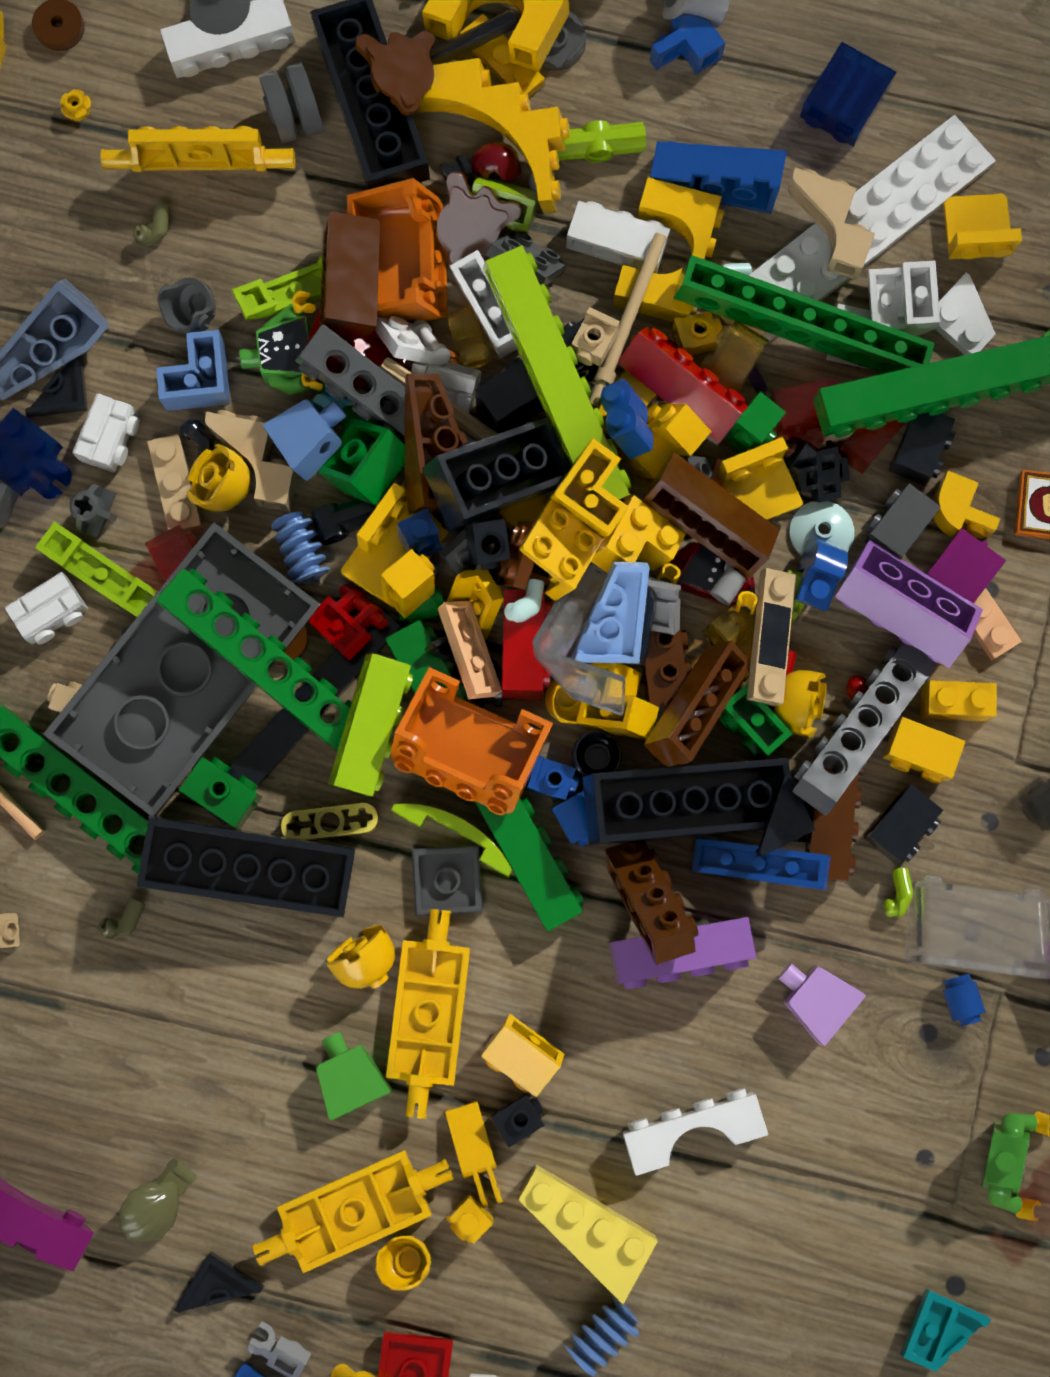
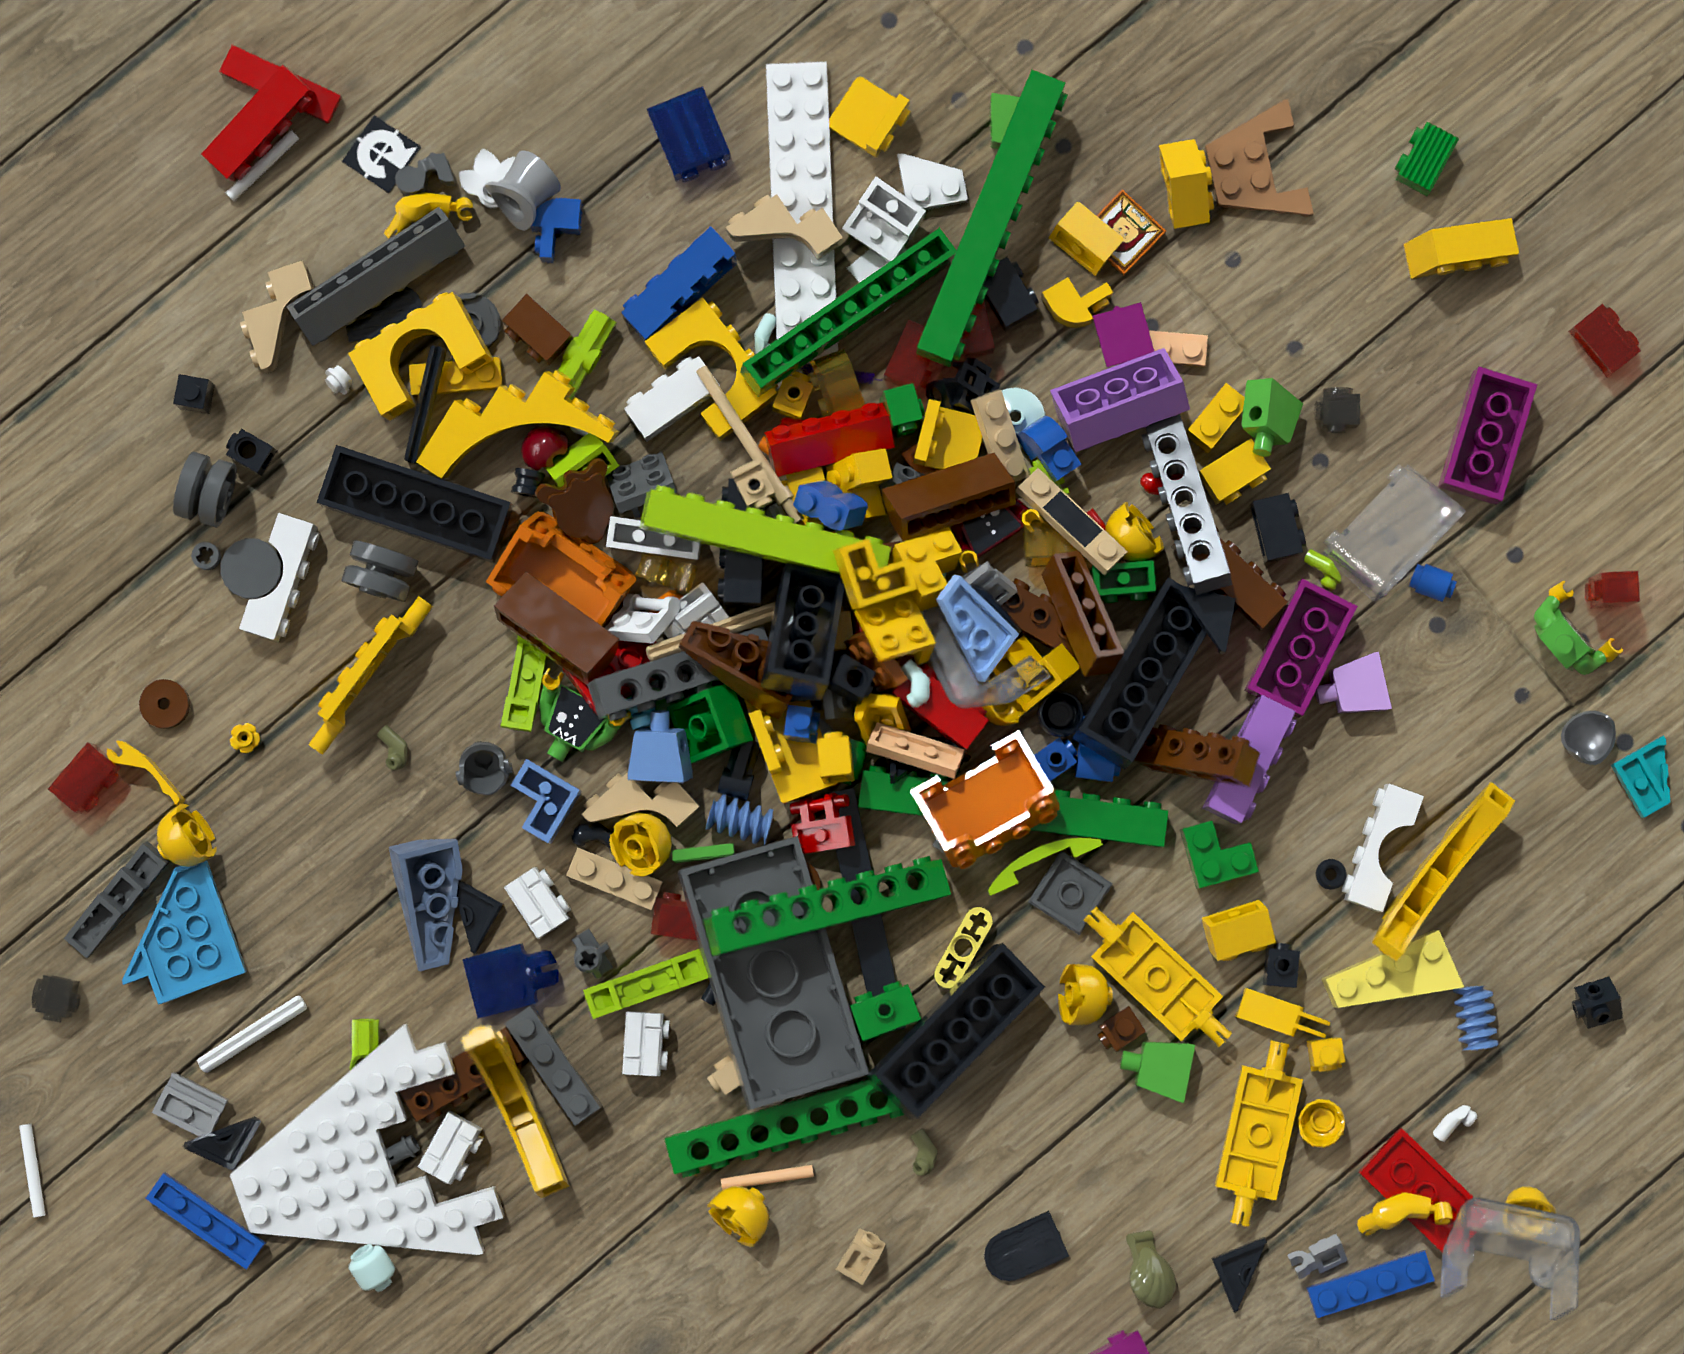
camera: 50 degrees left, 5 degrees up
lime brick [328,653,413,796] -> none
reddish brown tile [355,31,435,116] -> none
blue plate [692,838,831,891] -> none
light grey hinge [710,568,746,606] -> none
dark grey brick [864,484,941,559] -> none
none -> reddish brown brick [502,293,573,365]
none -> bright green tile [672,843,735,863]
none -> tan plate [970,390,1029,482]
none -> black window [984,1210,1069,1281]
none -> yellow panel [1049,202,1124,276]
none -> reddish brown bracket [1097,1006,1146,1052]
none -> green brick [1180,820,1259,889]
none -> bright green torso [1242,378,1303,457]
none -> magenta brick [1244,578,1358,718]
none -> black plate [1315,859,1347,890]
none -> yellow arch [1371,782,1515,961]
none -> flat silver helmet [1561,711,1616,765]

